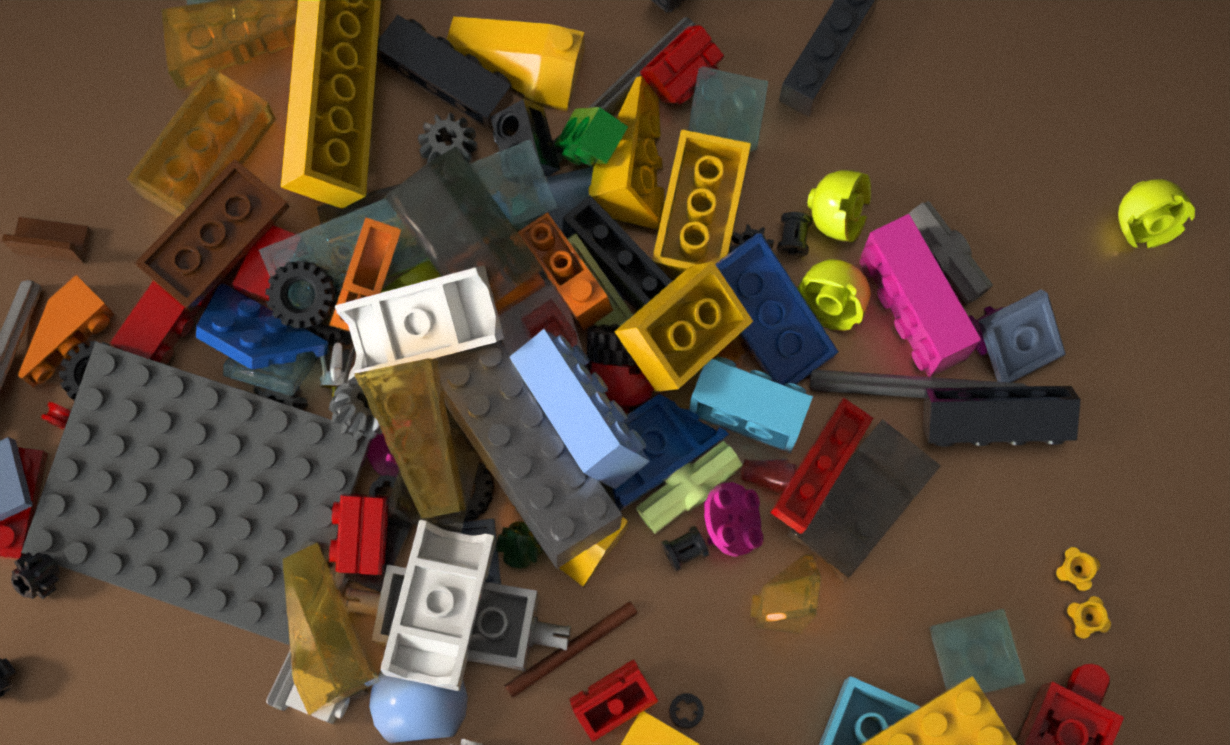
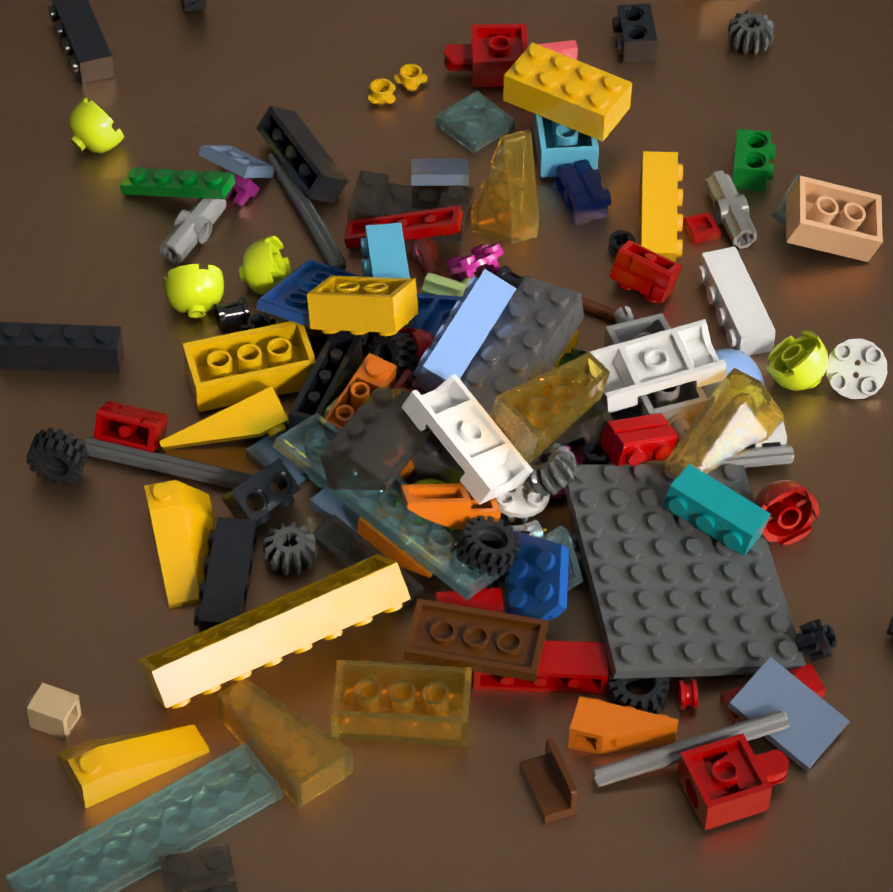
camera: 120 degrees left, 25 degrees down
green brick [554,107,628,166] -> none
clear light blue plate [688,66,768,152] -> none
dark pink brick [860,214,981,377] -> none
none -> green plate [119,167,236,199]
none -> sand blue tile [411,159,469,186]
none -> clear blue brick [555,159,612,225]
none -> teal brick [662,464,771,556]
none -> red cylinder [754,480,819,545]

